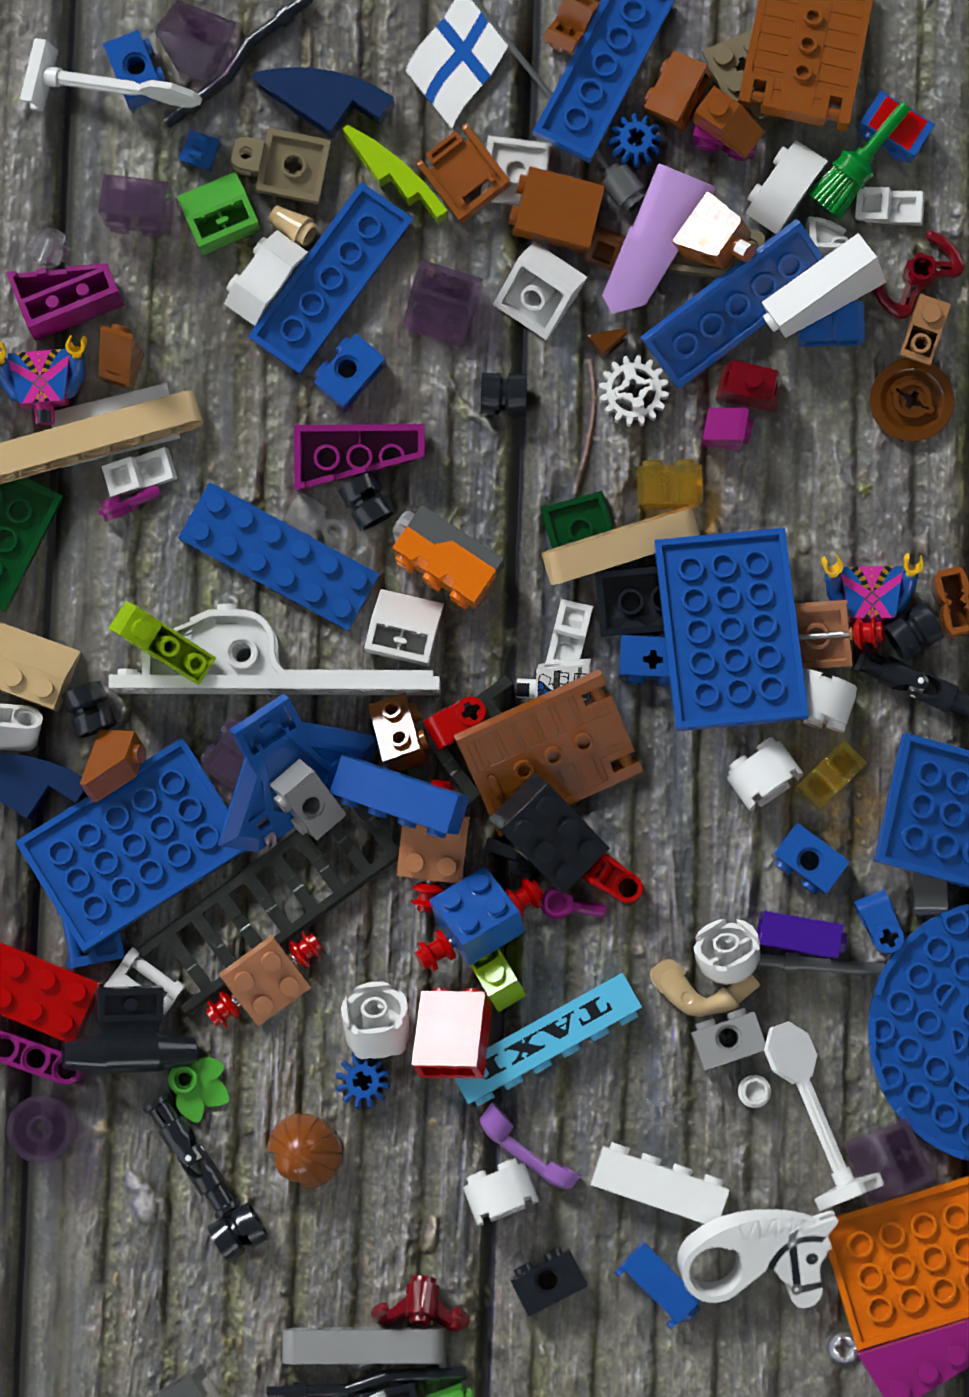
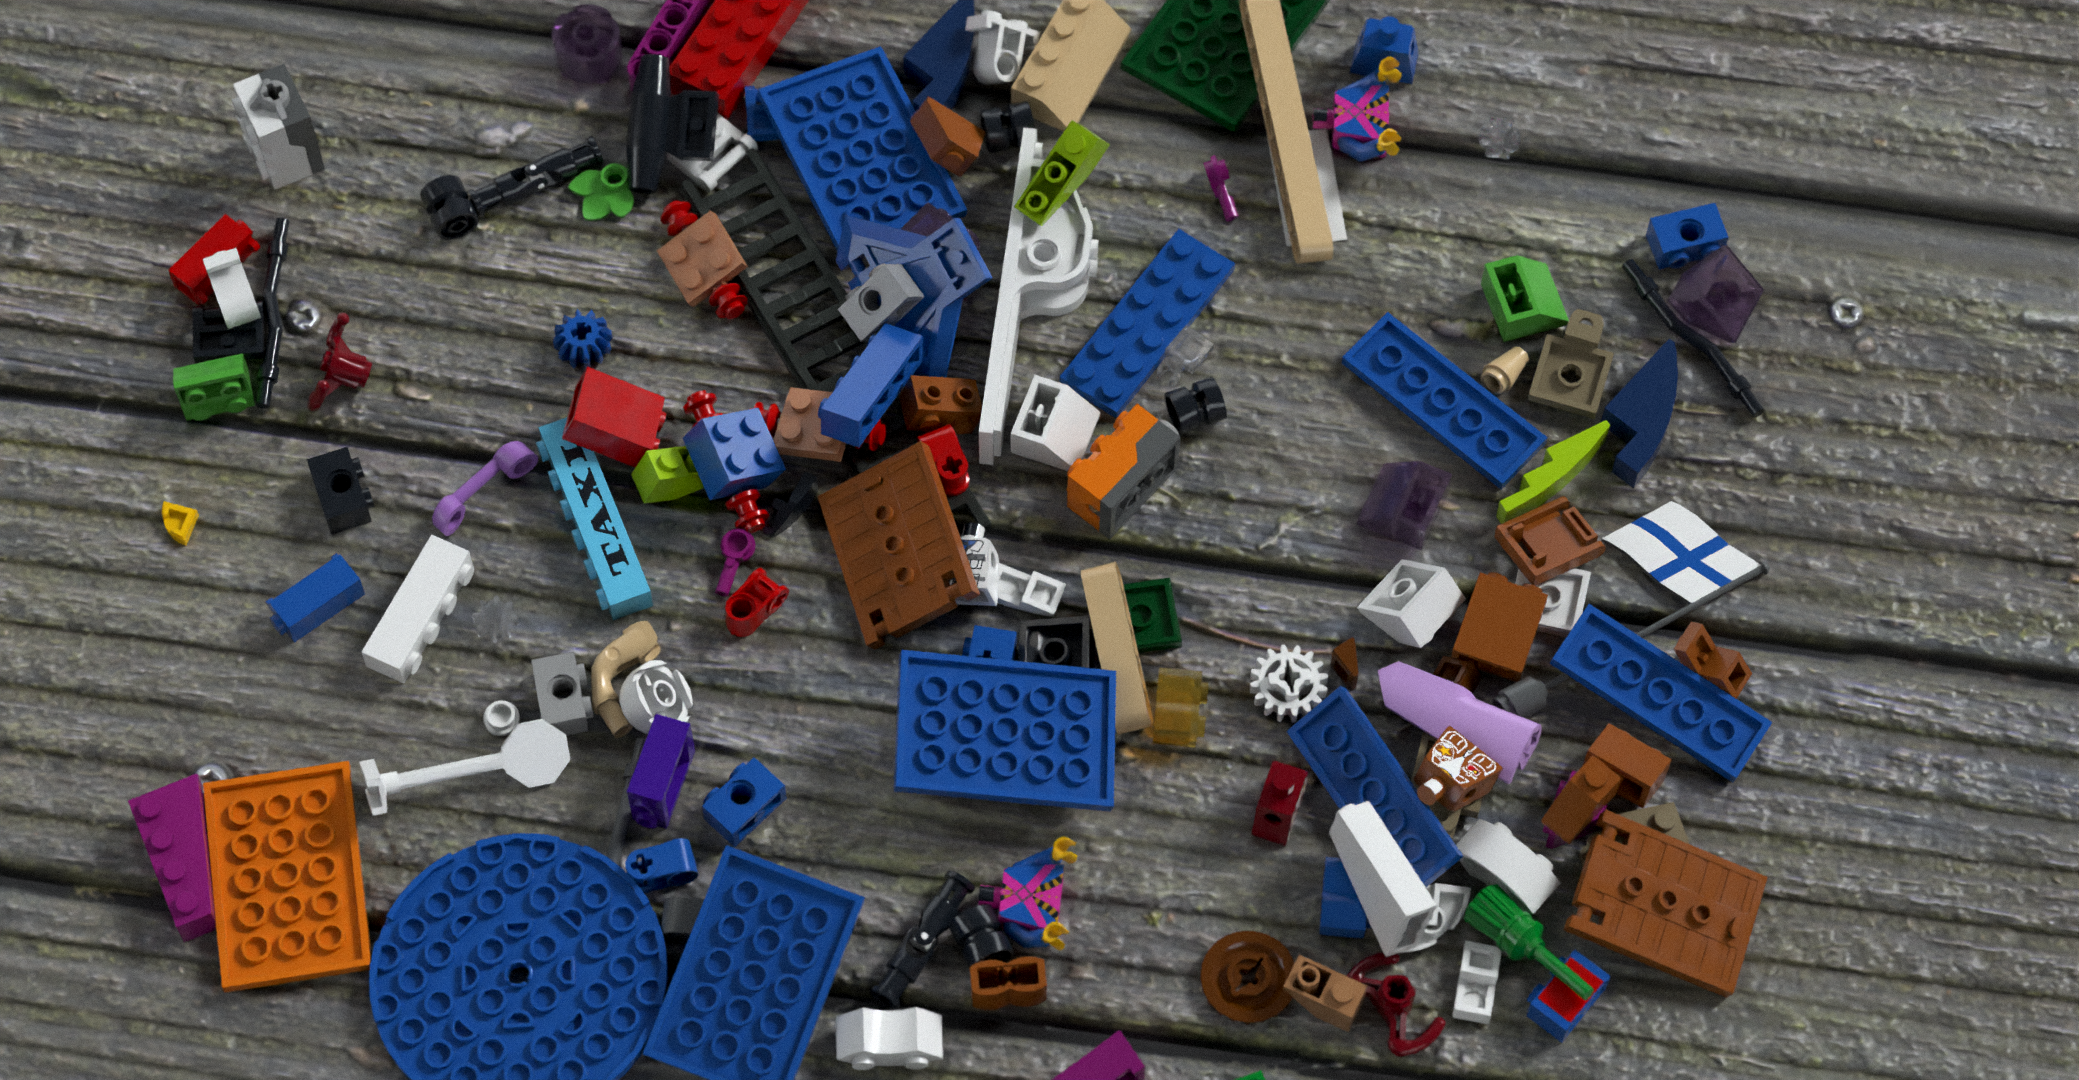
camera: 90 degrees right, 20 degrees down
magenta wedge [6,263,125,341] -> none
white piece [20,38,202,111] -> none
clear purple brick [98,174,175,238] -> none
dark orange slope [98,324,145,391] -> none
white slope [101,447,177,497] -> none
blue tile [179,130,221,172] -> none
white brick [224,230,308,326] -> none
dark orange hair [267,1113,342,1189] -> none
light grey beam [282,1327,445,1364] -> none
magenta wedge [294,424,426,491] -> none
blue brick [314,333,387,412] -> none
white brick [341,982,411,1059] -> none
white brick [463,1158,539,1226] -> none
black wheel [481,372,527,416] -> none
black brick [489,773,610,895] -> none
blue gear [608,113,663,170] -> none
white animal [677,1209,838,1308] -> none
magenta slope [701,408,754,452] -> none
white brick [727,737,804,811] -> none
clear yellow brick [794,740,867,811] -> none
nougat plate [795,600,884,669] -> none
white brick [803,668,857,733] -> none
clear purple slope [843,1117,935,1204] -> none

